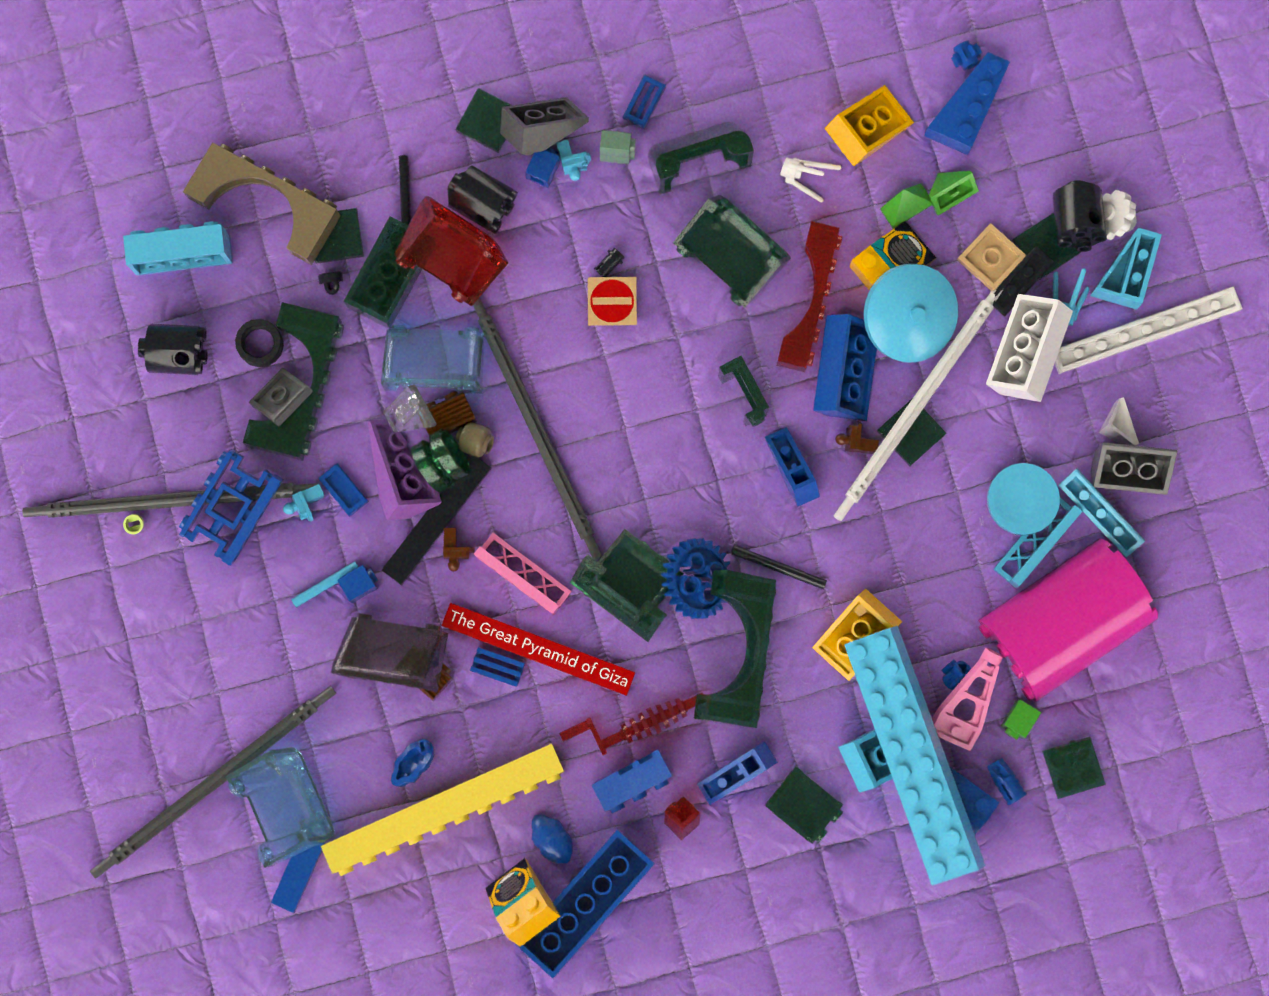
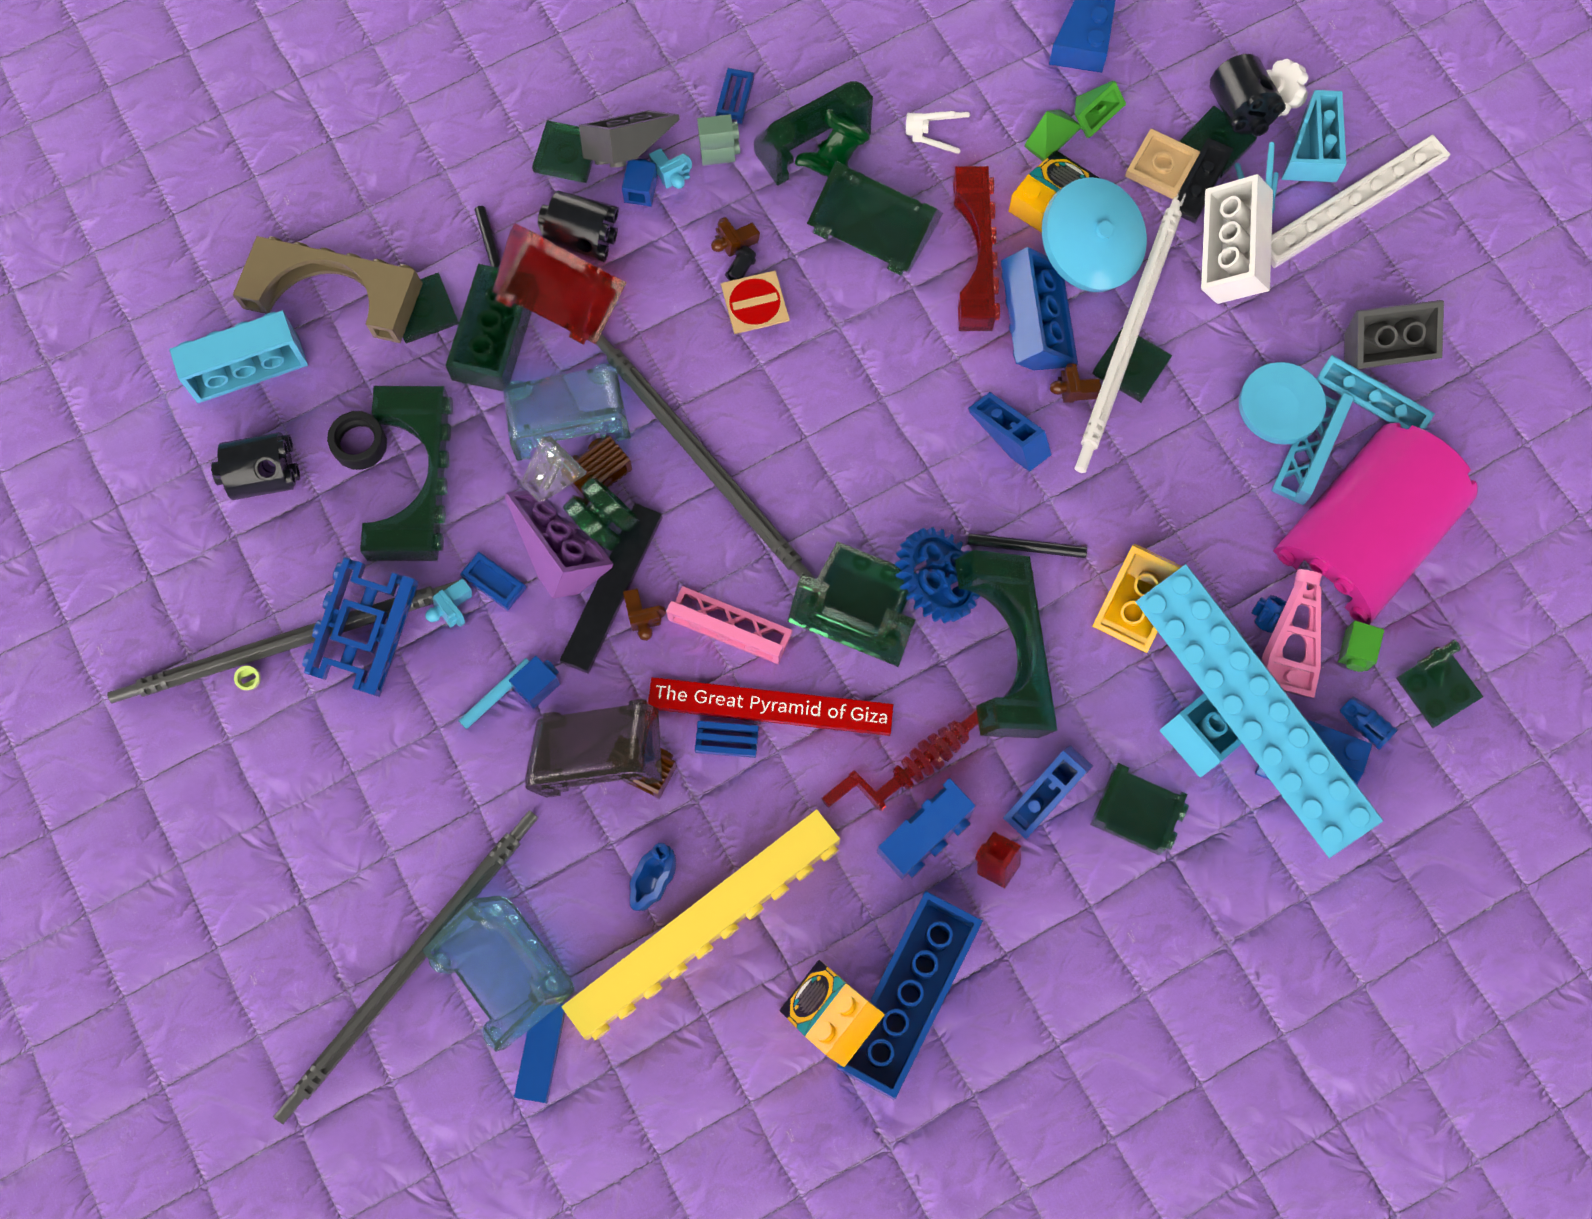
camera: 15 degrees left, 10 degrees down
dark grey tile [249,368,313,426] -> none
black tile [318,271,343,295] -> none
dark tan head [456,422,494,457] -> none
blue arm [531,814,573,864] -> none
clear green panel [718,356,769,427] -> none
yellow slope [824,85,914,166] -> none
white slope [1099,397,1139,446] -> none
none -> reddish brown piece [711,217,760,257]
none -> dark green hair [795,109,870,179]

